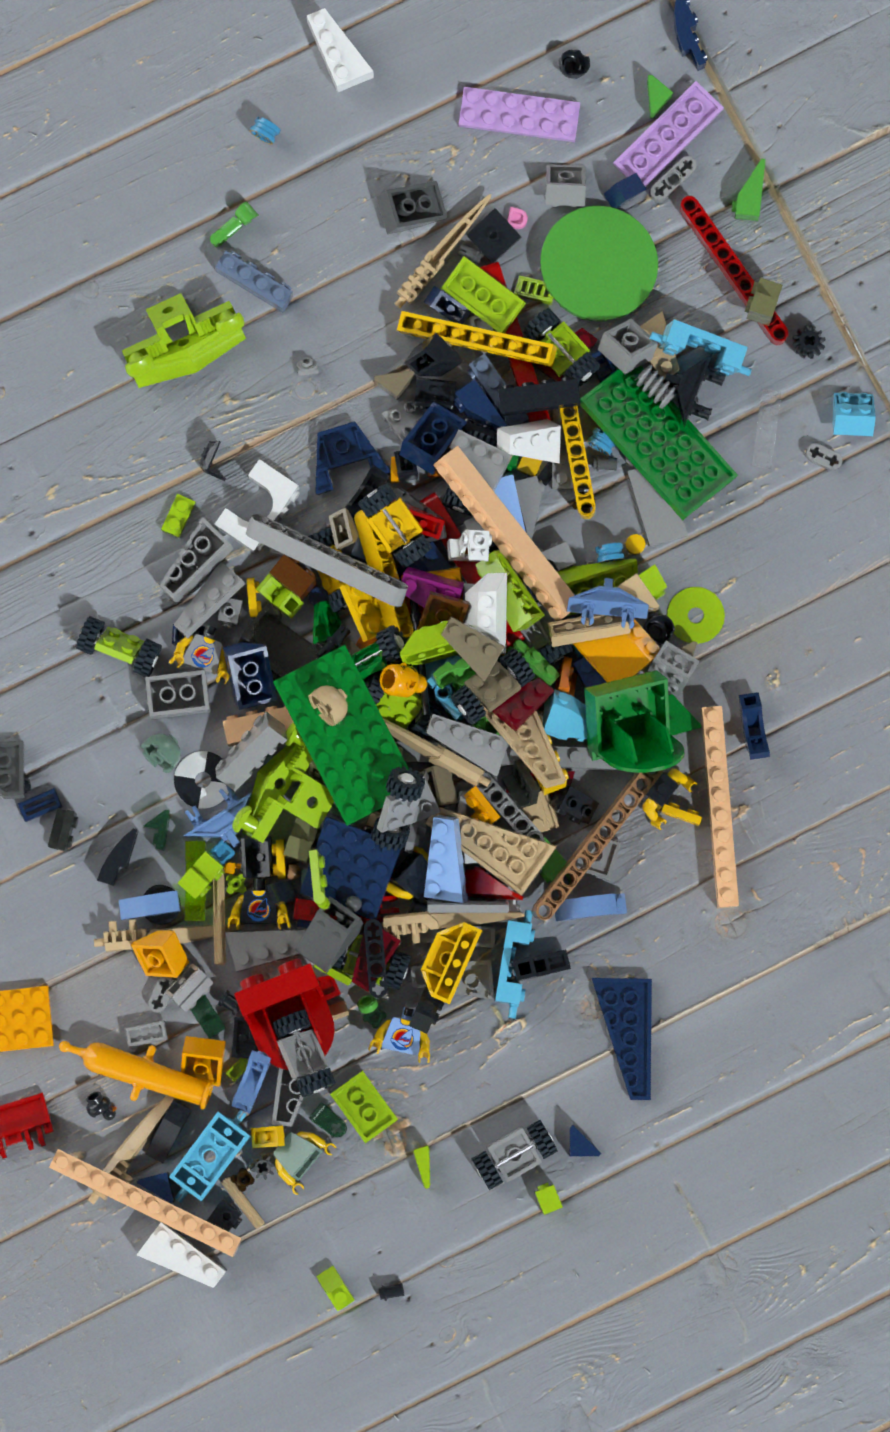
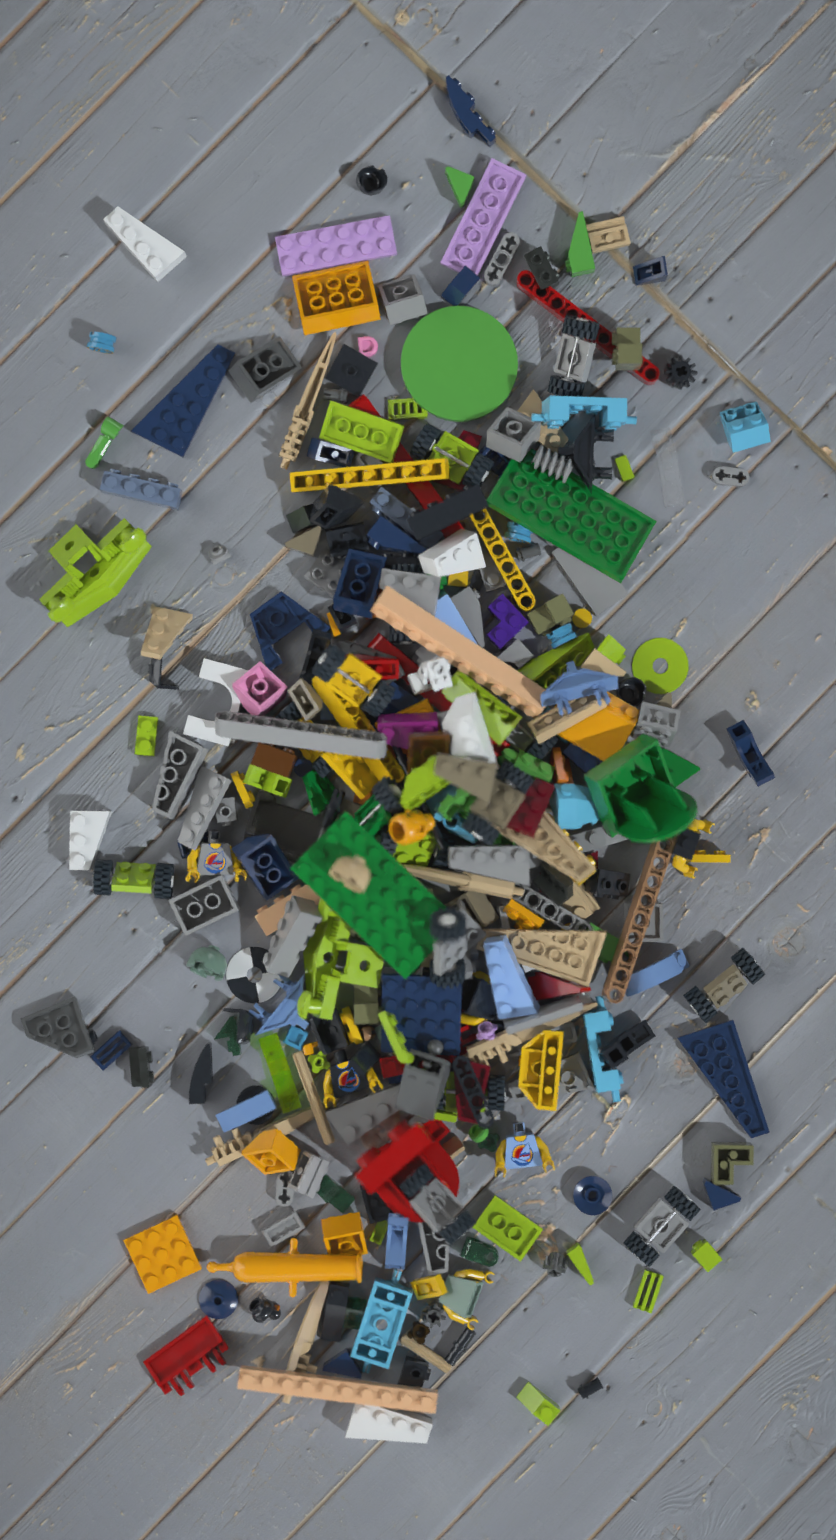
camera: 20 degrees left, 5 degrees up
lime brick [178,850,225,899] -> none
black bush [217,990,240,1016] -> none
black brick [409,985,445,1034] -> none
light nougat brick [700,706,739,909] -> none
none -> white wedge [69,811,112,870]
none -> dark blue wing [131,344,236,458]
none -> tan wing [141,606,193,659]
none -> dark blue dish [199,1279,238,1319]
none -> black piece [222,1008,254,1045]
none -> bright pink slope [232,661,288,716]
none -> black slope [286,504,316,534]
none -> light orange slope [292,260,381,335]
none -> clear green bracket [343,1297,367,1330]
none -> black pin [444,1326,476,1366]
none -> lavender plate [476,1021,497,1040]
none -> dark purple brick [486,594,529,650]
none -> pearl dark grey bracket [524,246,560,290]
none -> olive brick [526,593,574,637]
none -> dark grey gear [543,1252,568,1277]
none -> plate [547,315,600,397]
none -> dark blue dish [573,1176,613,1215]
none -> tan plate [586,216,631,254]
none -> lime piece [614,455,634,482]
none -> lime tile [632,1269,664,1314]
none -> dark blue slope [633,256,668,286]
none -> plate [683,948,765,1023]
none -> olive brick [711,1142,754,1185]

